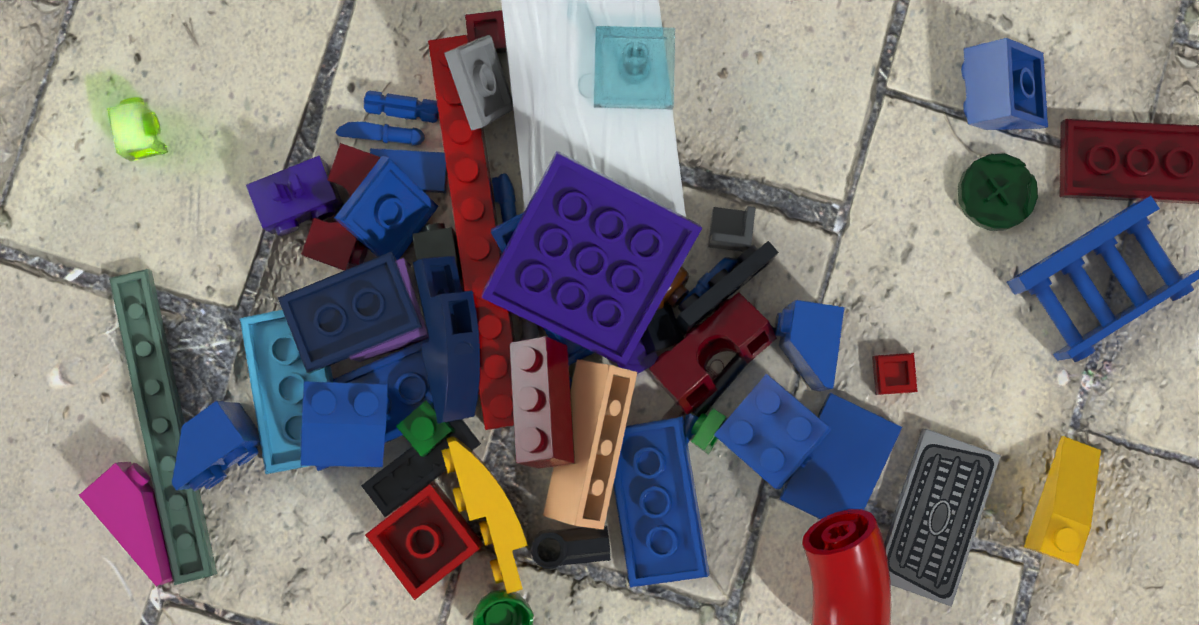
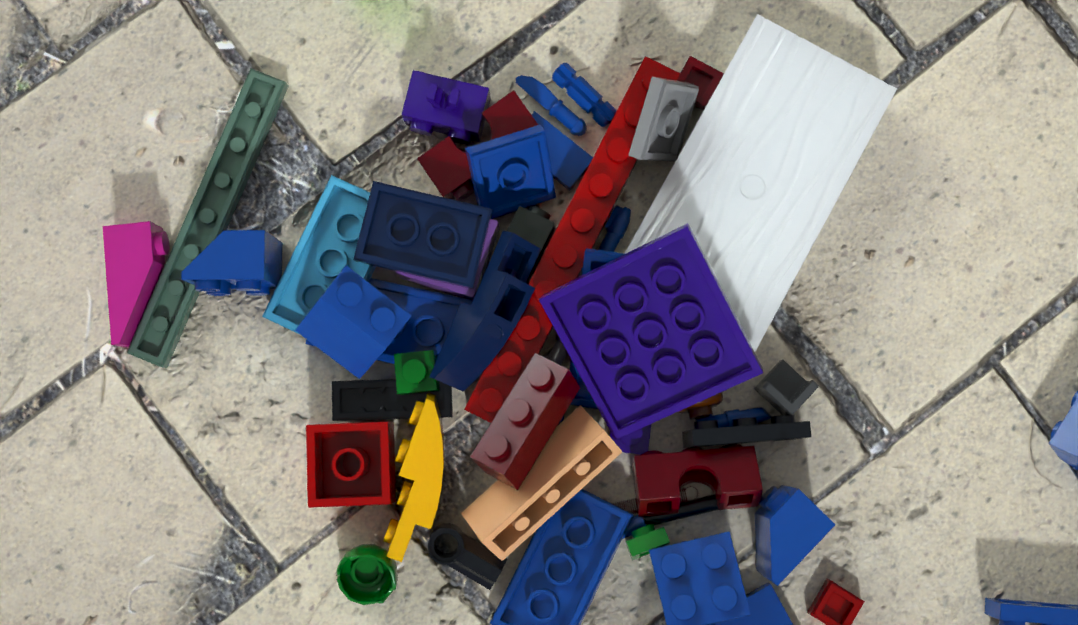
camera: 35 degrees right, 0 degrees up
clear light blue tile [594,26,675,110] -> none
black tile [641,305,684,355] -> none
dark green tile [958,153,1038,231] -> none

